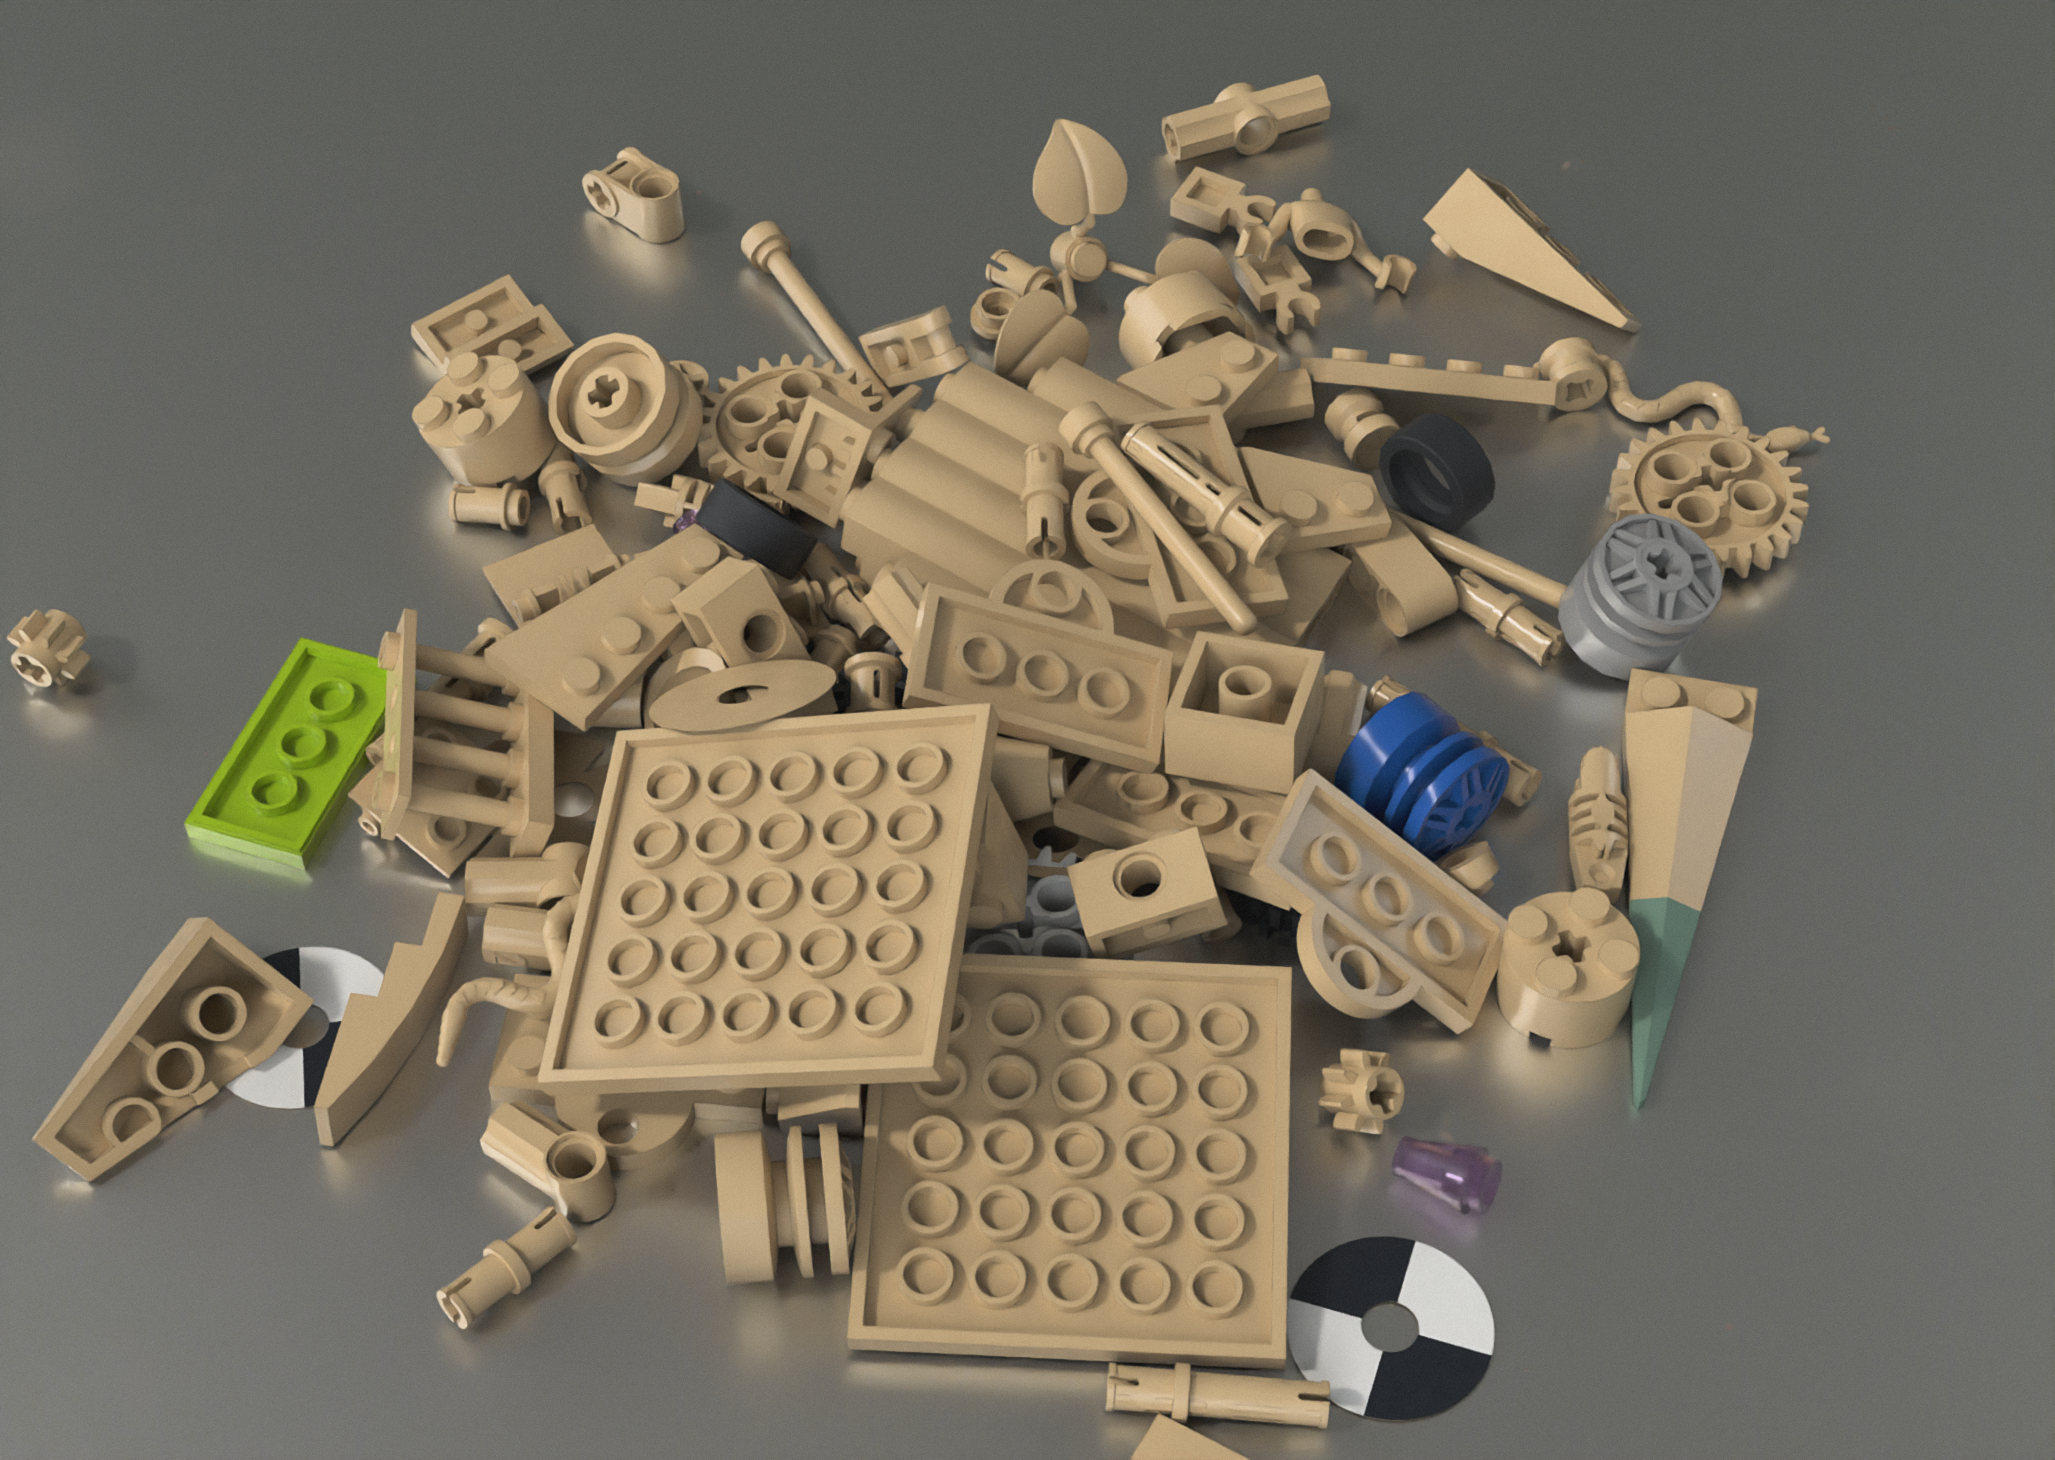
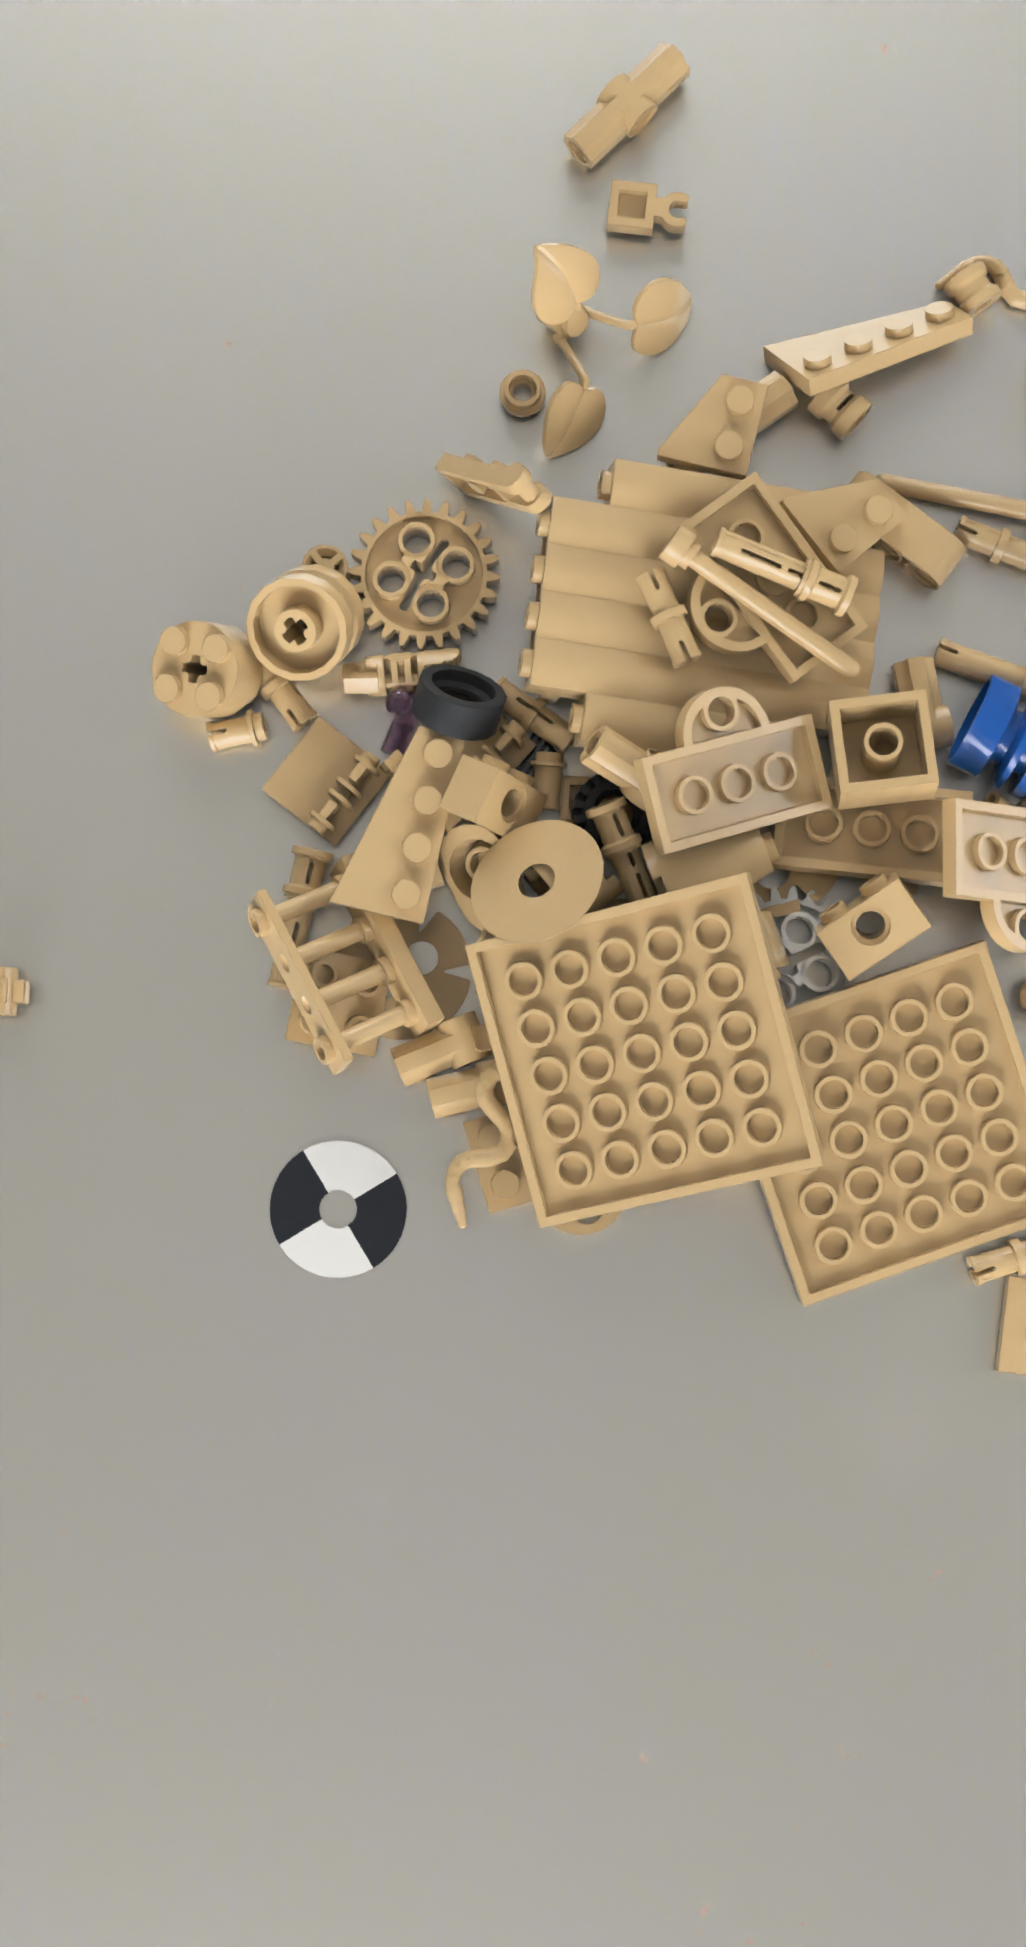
camera: 20 degrees left, 35 degrees up
tan wedge [32,917,315,1182] -> none
lime tile [184,637,417,870] -> none
tan slope [314,892,469,1147] -> none
tan slope [411,274,574,376] -> none
tan pin [436,1206,577,1329] -> none
tan piece [480,1099,616,1223] -> none
tan piece [582,146,686,243] -> none
tan wheel [714,1122,857,1286] -> none
tan piece [741,221,894,407] -> none
tan bracket [773,383,923,529] -> none
tan pin [985,248,1059,298] -> none
tan brick [1119,270,1255,370] -> none
tan piece [1234,188,1417,295] -> none
tan plate [1234,244,1321,335] -> none
black tyre [1379,413,1496,533] -> none
tan wedge [1423,168,1643,333] -> none

